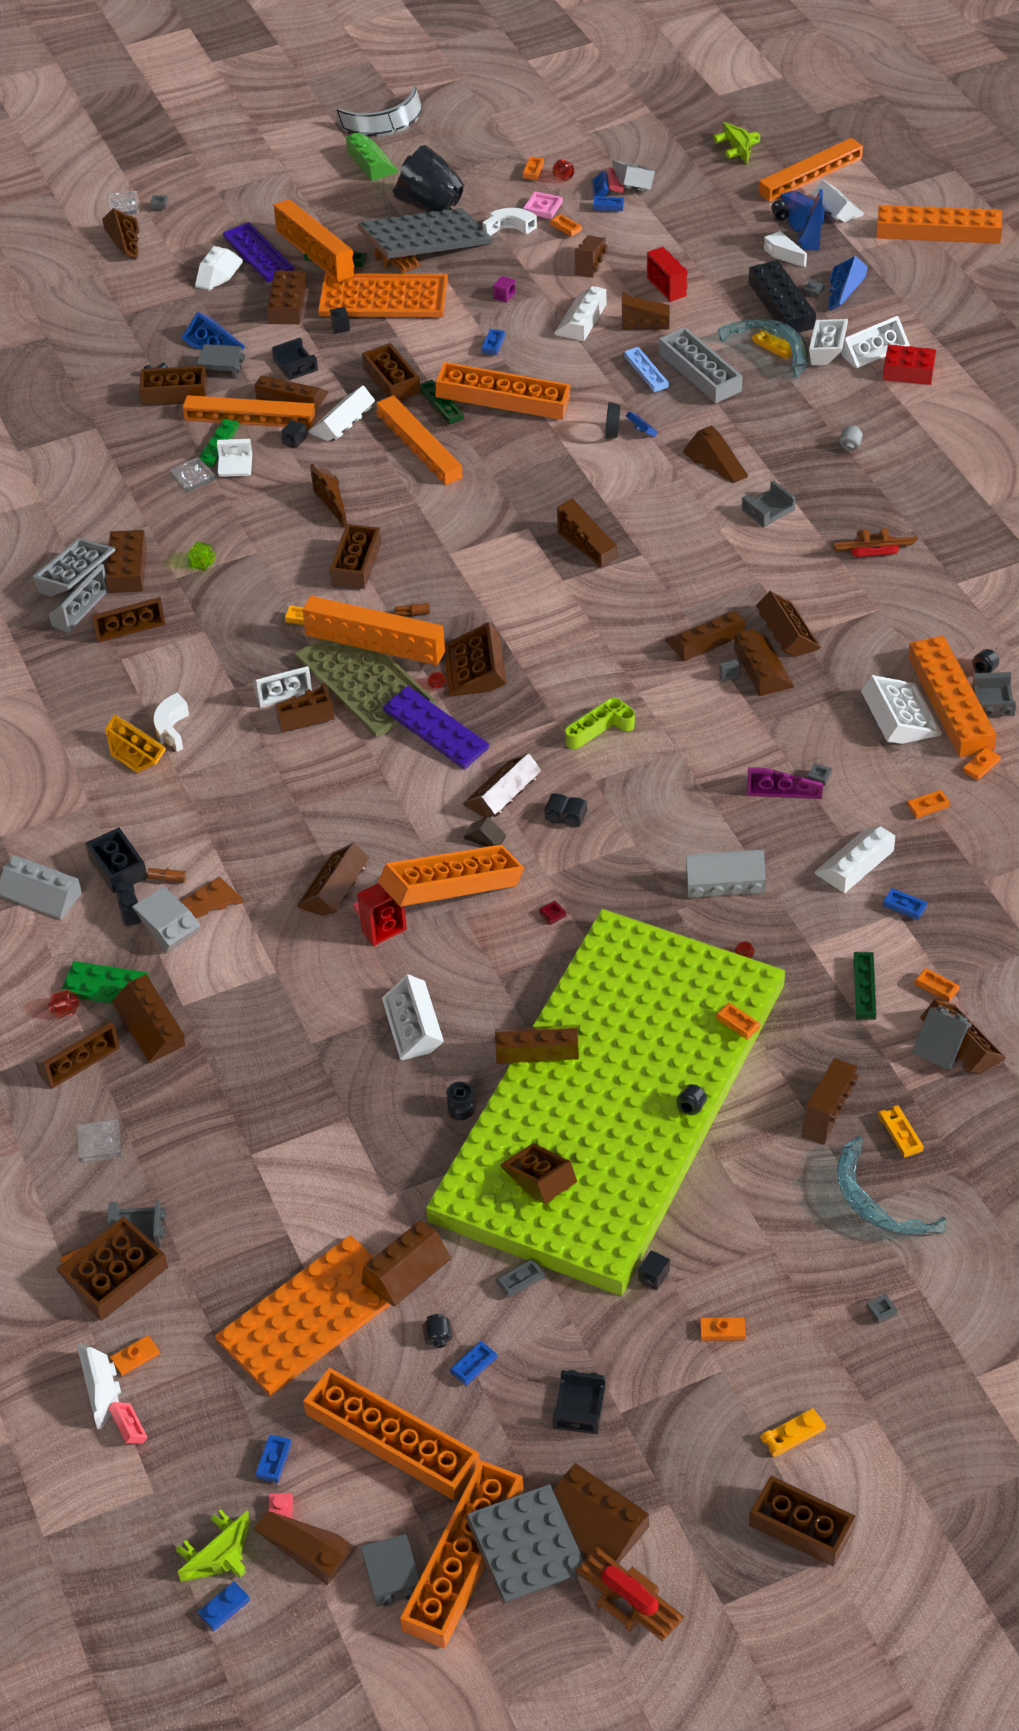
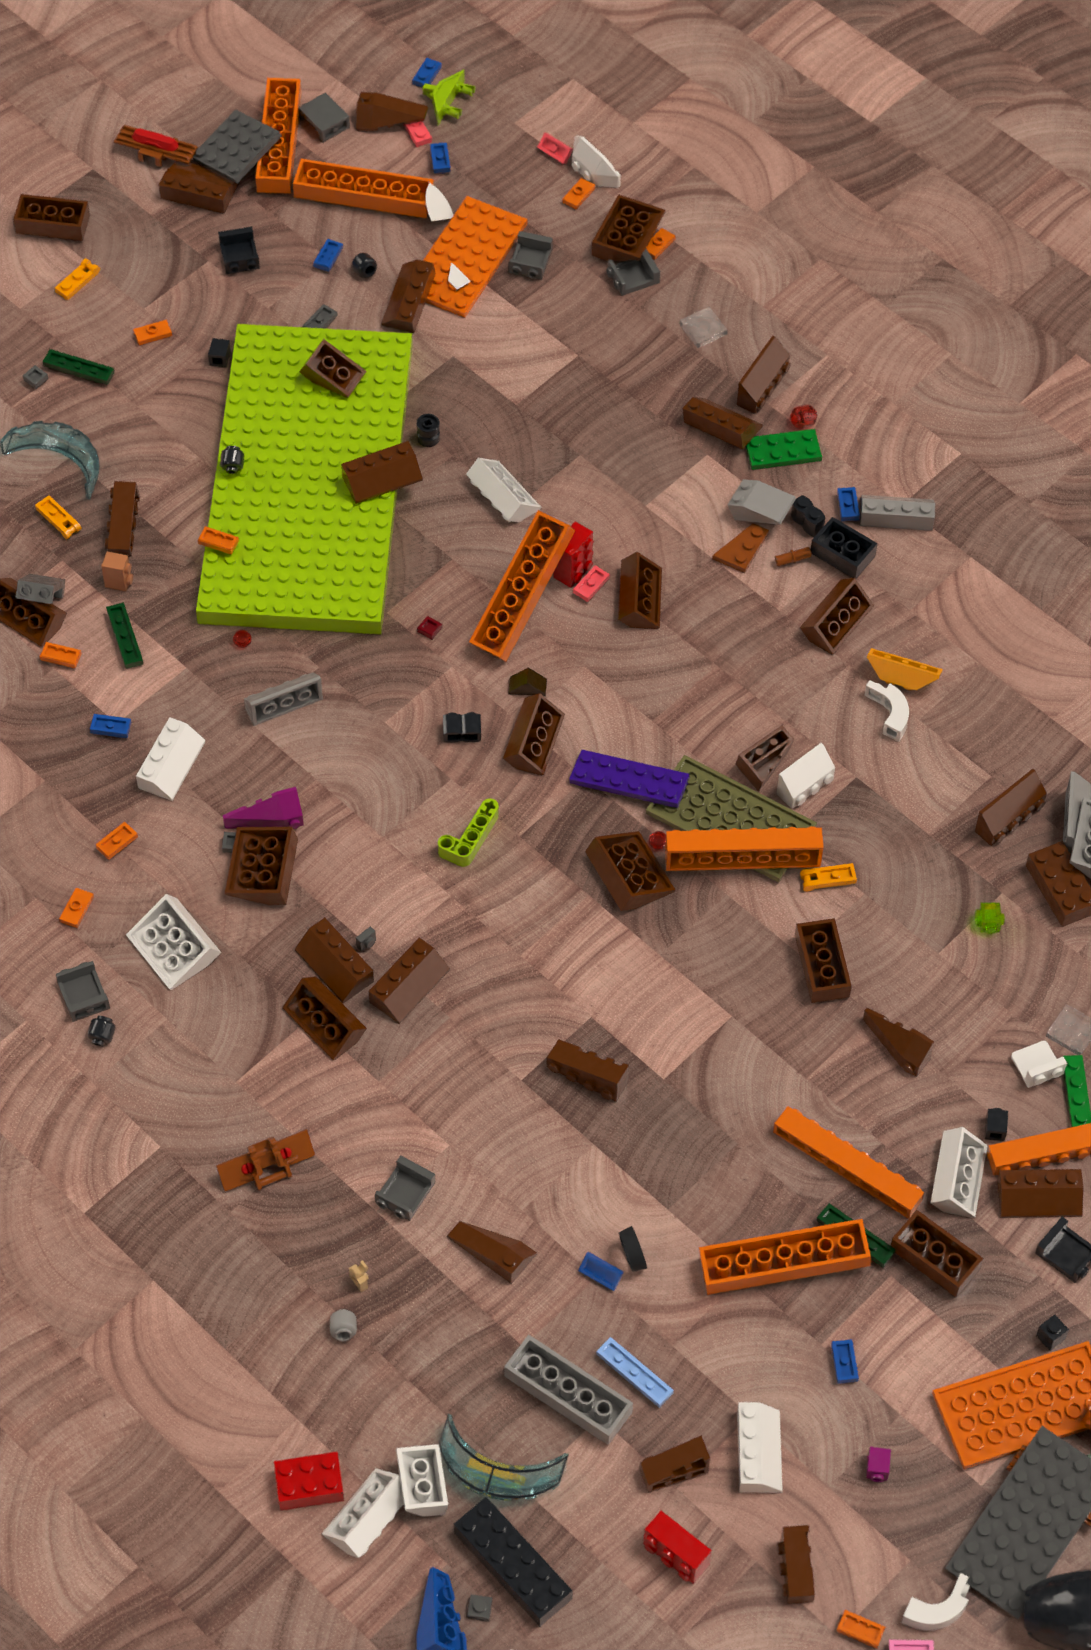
camera: 155 degrees right, 10 degrees up
dark orange axle [395,603,430,617] -> none
orange brick [908,635,996,758] -> none
none -> dark green plate [42,349,115,385]
none -> nougat brick [101,552,133,592]
none -> reddish brown slope [225,827,298,905]
none -> tan plate [349,1260,369,1292]
none -> white sticker [426,182,454,221]
none -> white sticker [448,263,470,289]
none -> dark grey panel [508,231,553,280]
none -> reddish brown slope [800,578,874,655]
none -> blue plate [837,487,860,521]

